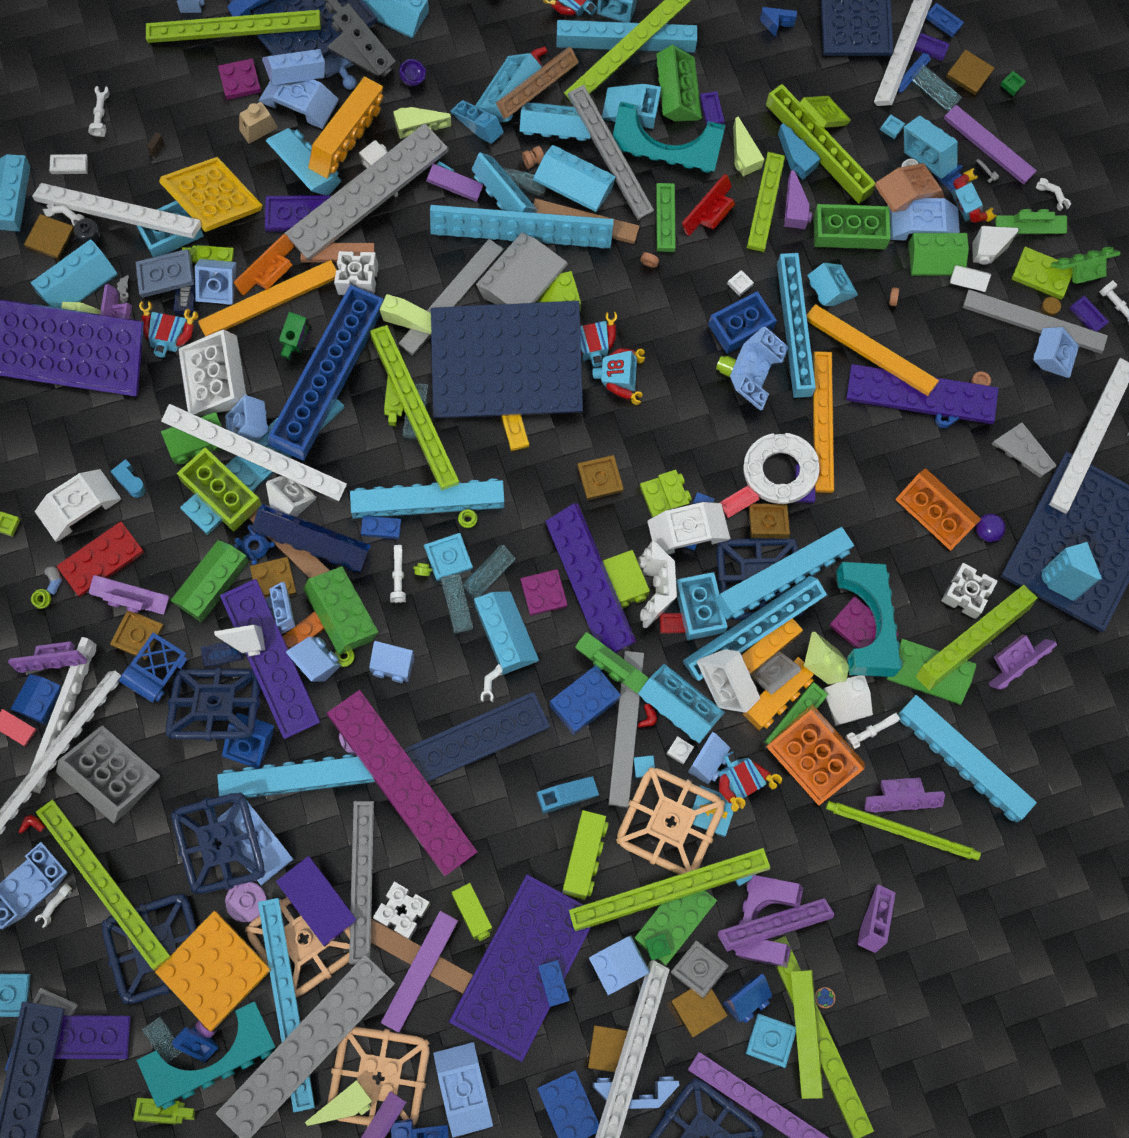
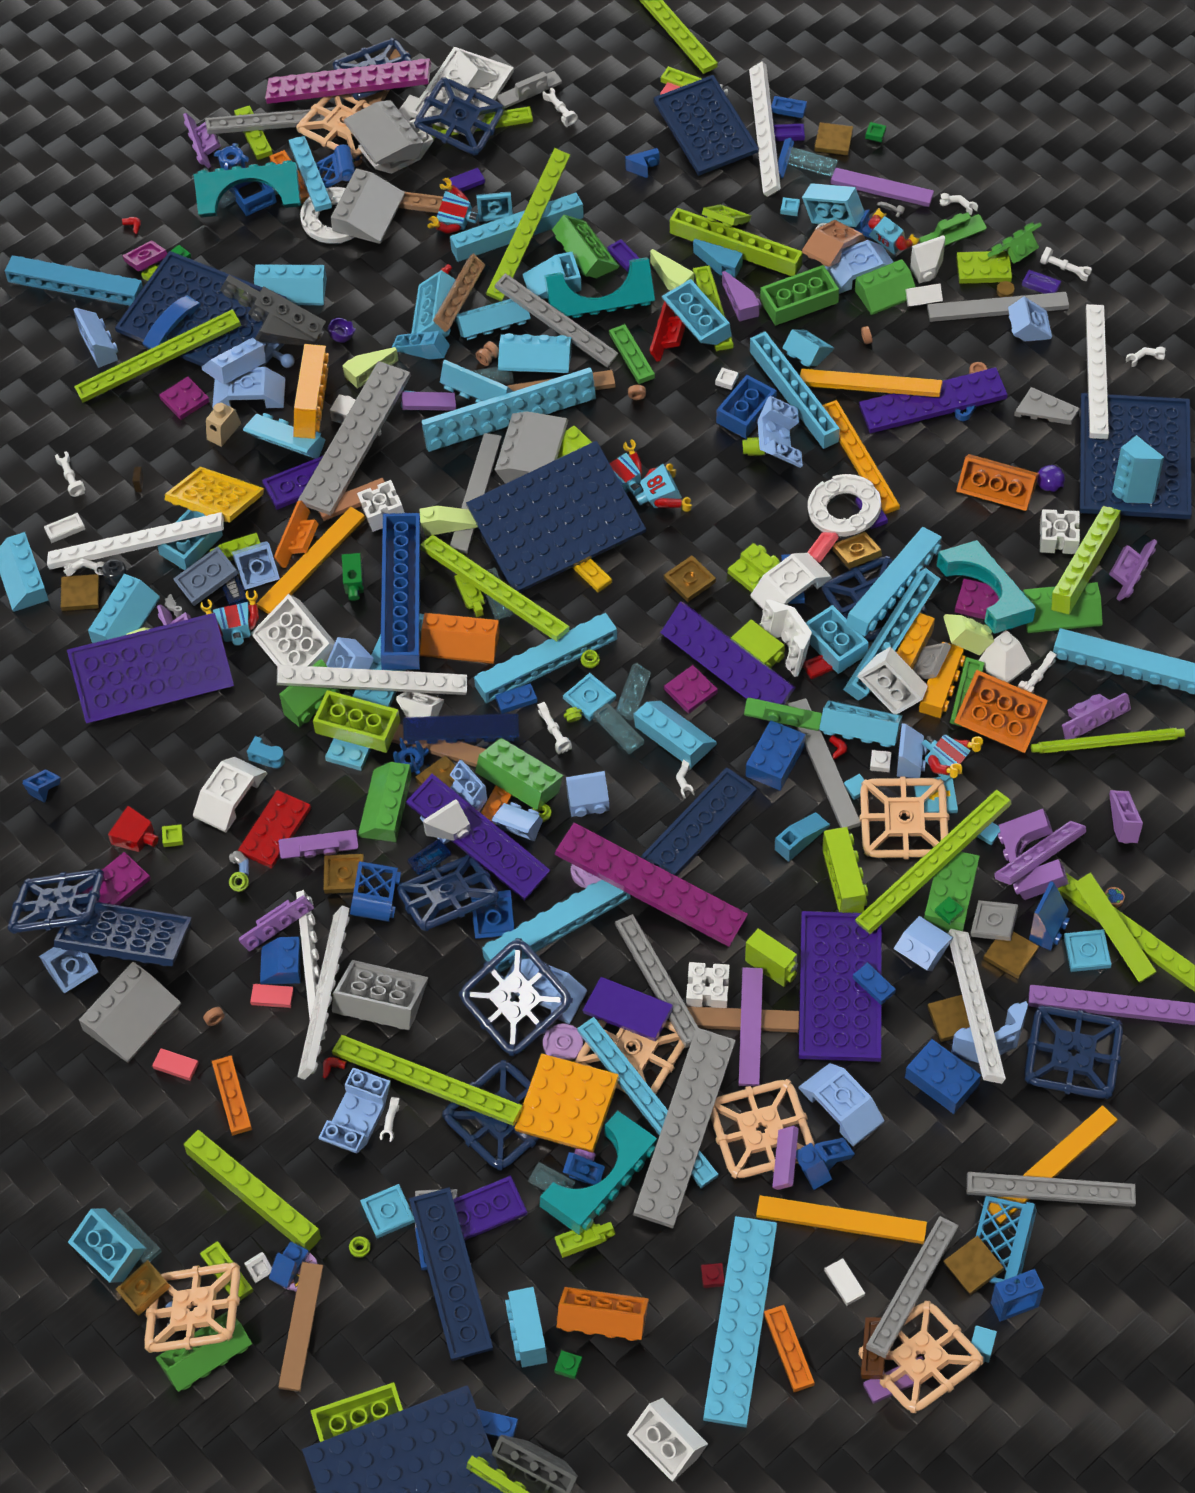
camera: 15 degrees left, 15 degrees down
yellowish green slope [305,1081,373,1126] -> none
none -> orange slope [420,613,500,664]
none -> medium azure slope [662,279,732,345]

